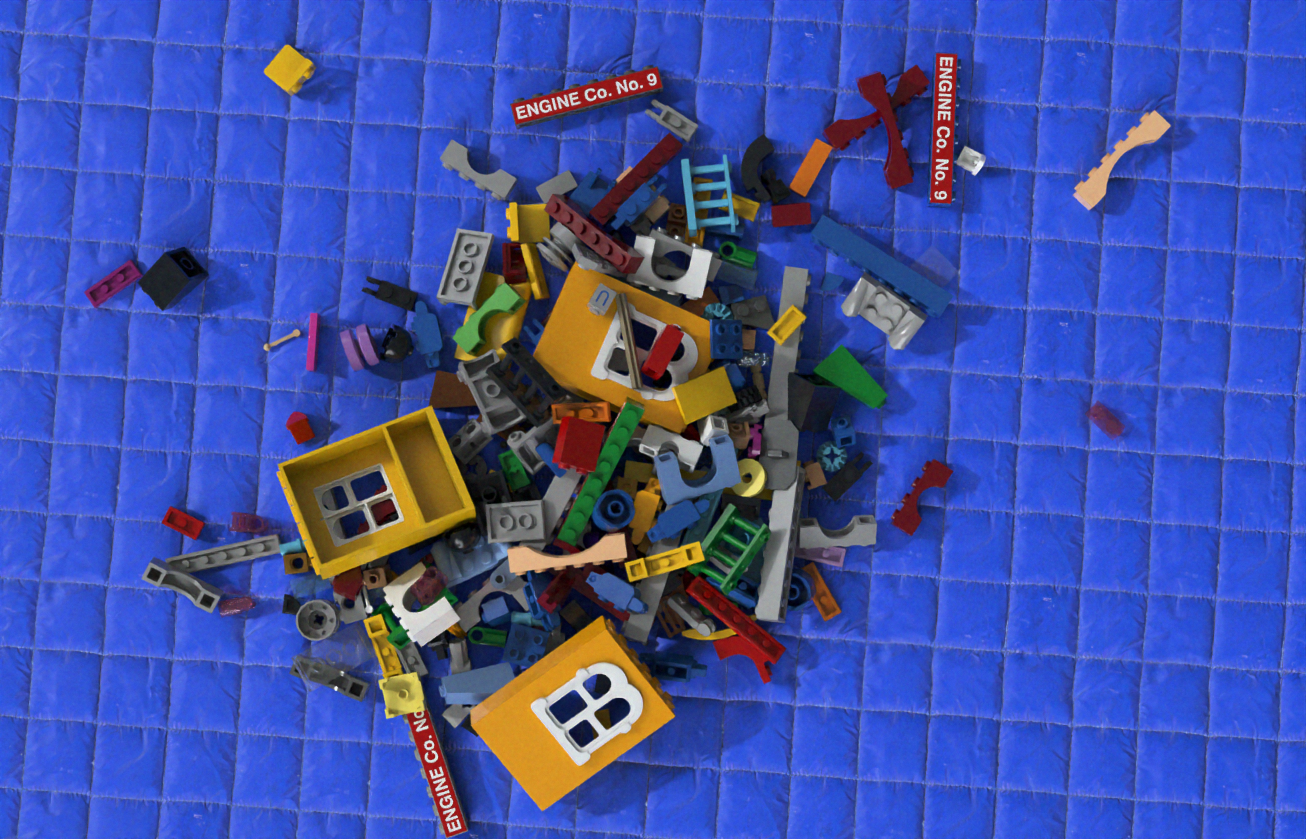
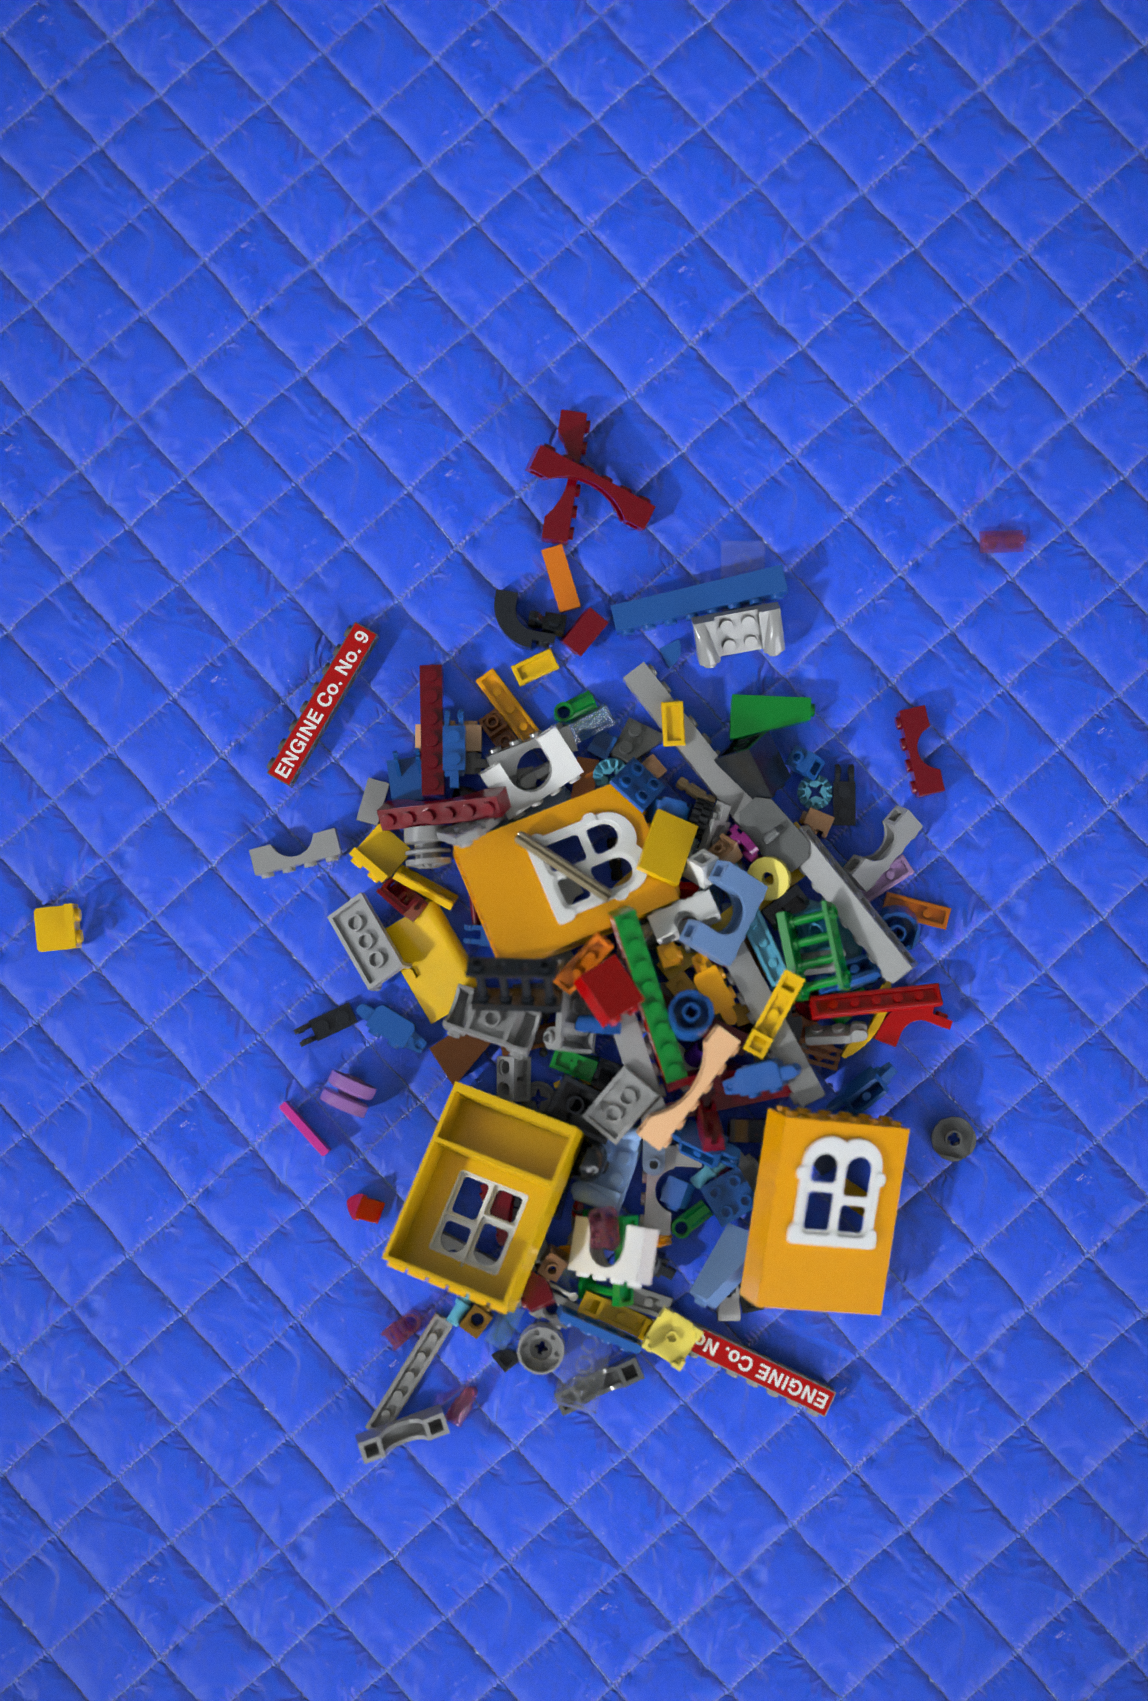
camera: 45 degrees left, 0 degrees up
magenta tile [84,259,143,308] -> none
black slope [137,247,209,311] -> none
red plate [162,506,206,540] -> none
tan hinge [263,329,301,351] -> none
black cylinder [380,324,414,364] -> none
light grey piece [449,637,472,675] -> none
bright green arch [452,282,526,356] -> none
light grey brick [587,283,617,316] -> none
red brick [640,324,684,381] -> none
light grey hinge [644,99,699,142] -> none
blue hinge [646,499,710,543] -> none
medium azure fence [681,155,739,237] -> none
blue brick [705,218,745,241] -> none
clear light blue plate [736,351,769,368] -> none
brick [927,52,961,208] -> none
white tile [956,146,986,176] -> none
light nougat arch [1073,110,1171,210] -> none
none -> blue plate [556,1304,642,1354]
none -> light orange brick [656,942,684,972]
none -> dark grey plate [931,1116,976,1161]

